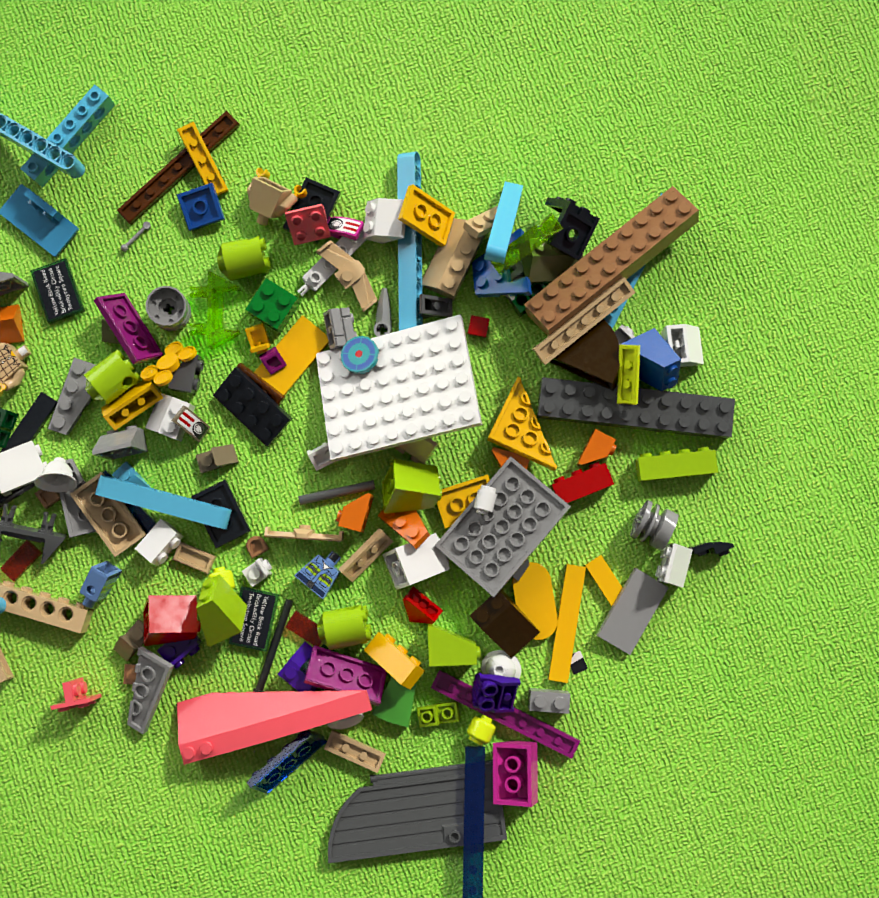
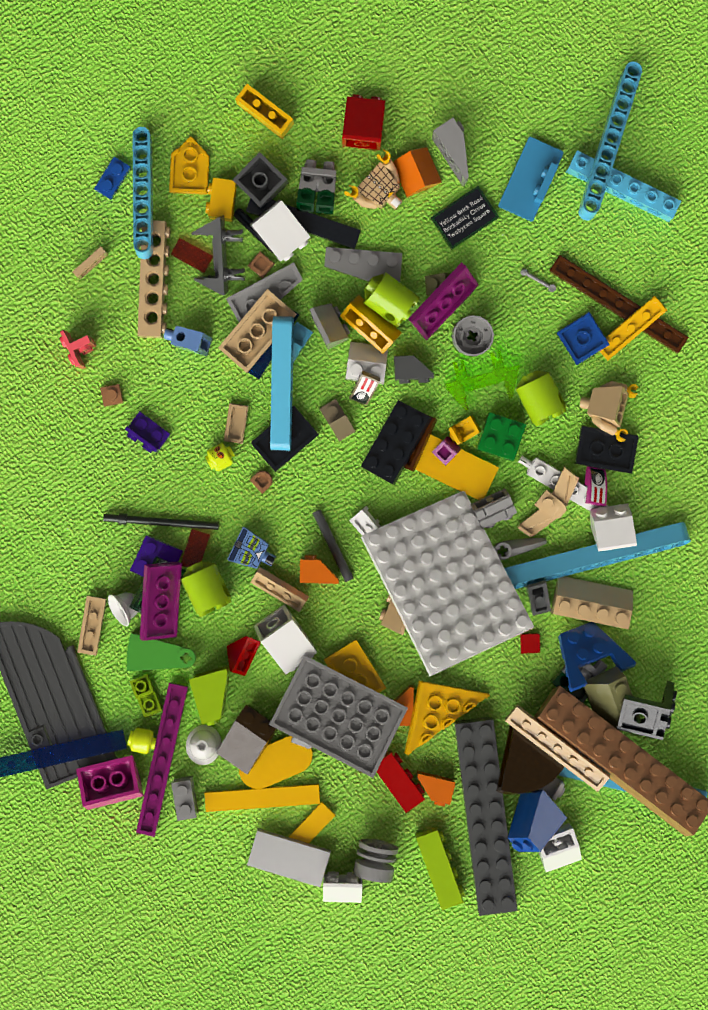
camera: 70 degrees right, 5 degrees up
white hat [34,457,77,492] -> none
dark tan slope [113,620,144,662] -> none
light grey wing [127,646,174,734] -> none
white brick [135,519,184,566] -> none
yellow piece [140,341,197,387] -> none
slope [143,595,201,646] -> none
coral wedge [177,690,372,765] -> none
lime slope [196,574,247,647] -> none
black tile [229,586,280,652] -> none
white bracket [242,558,272,587] -> none
plate [247,729,327,794] -> none
tan plate [264,525,344,542] -> none
coral bracket [285,204,331,245] -> none
tile [341,336,379,374] -> none
yellow brick [364,632,425,690] -> none
orange wing [378,509,430,549] -> none
lime slope [382,459,442,514] -> none
yellow plate [398,184,455,247] -> none
tan plate [462,206,498,239] -> none
dark purple slope [472,673,521,713] -> none
white brick [473,485,497,515] -> none
medium azure beam [484,181,523,264] -> none
clear neon green hose [490,213,563,275] -> none
black sticker [570,651,588,674] -> none
neon yellow tile [617,344,640,405] -> none
black slope [688,542,734,557] -> none

